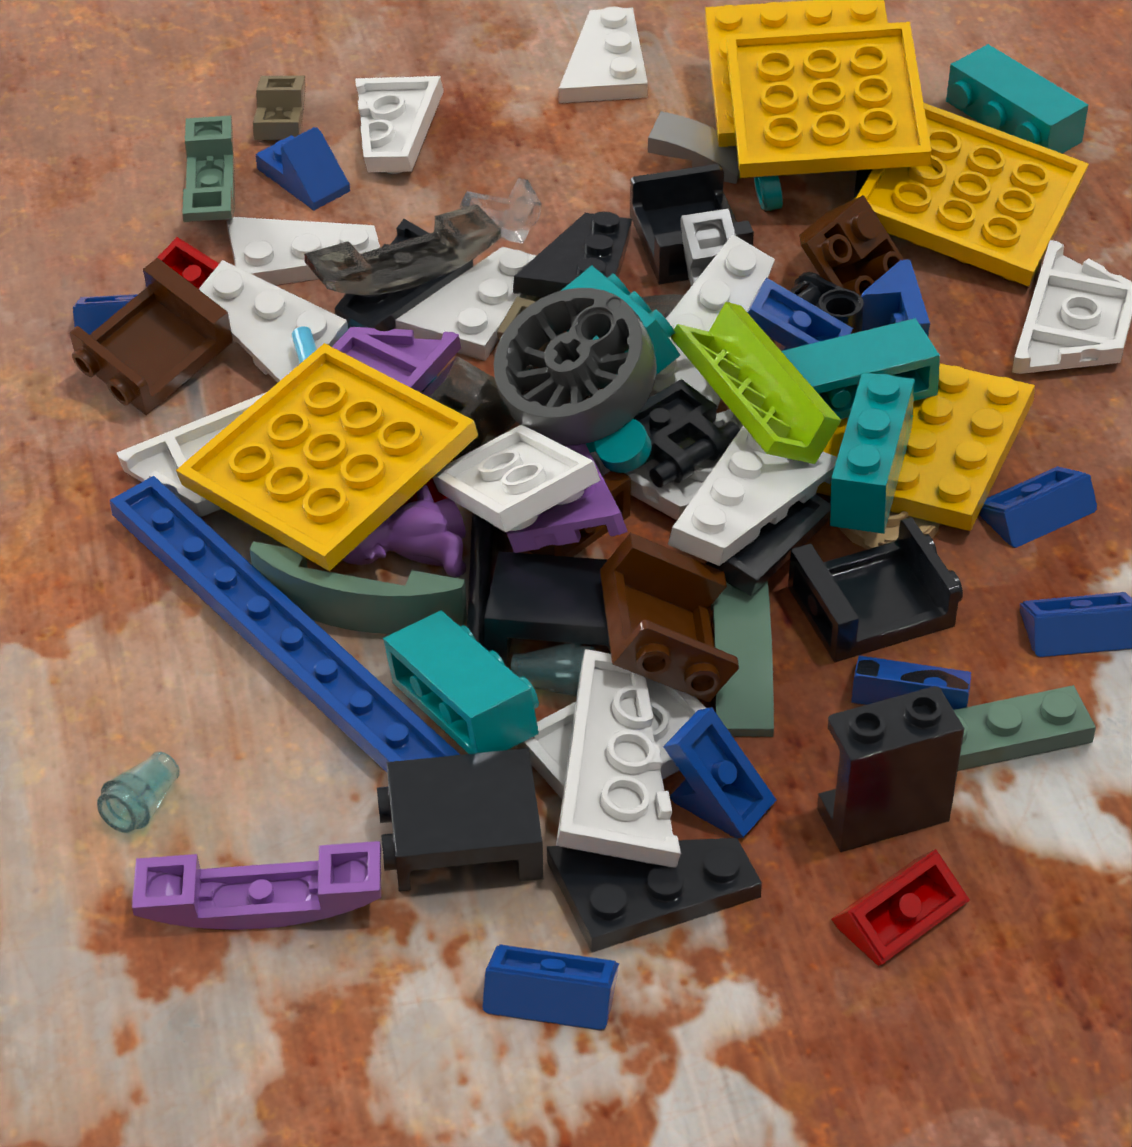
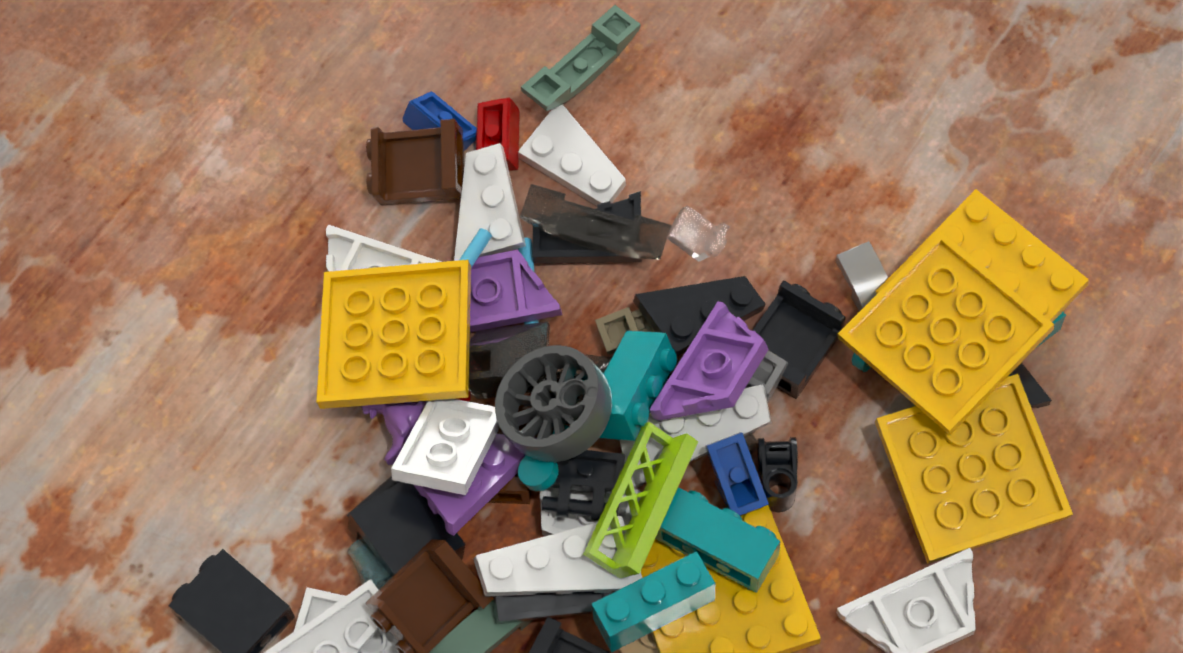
camera: 50 degrees right, 20 degrees up
clear light blue cone [97,751,180,833] -> none
blue plate [110,476,460,772] -> none
medium lavender slope [132,841,381,930] -> none
sand green slope [250,541,467,634] -> none
dark tan slope [253,75,306,140] -> none
blue slope [255,127,350,211] -> none
white wing [355,76,444,174] -> none
teal brick [383,610,539,754] -> none
white wing [395,246,536,361] -> none
white wing [559,6,648,103] -> none
reddish brown slope [799,195,904,296] -> none
blue slope [861,259,930,336] -> none
teal brick [946,44,1089,154] -> none
none -> medium lavender wing [649,301,769,421]

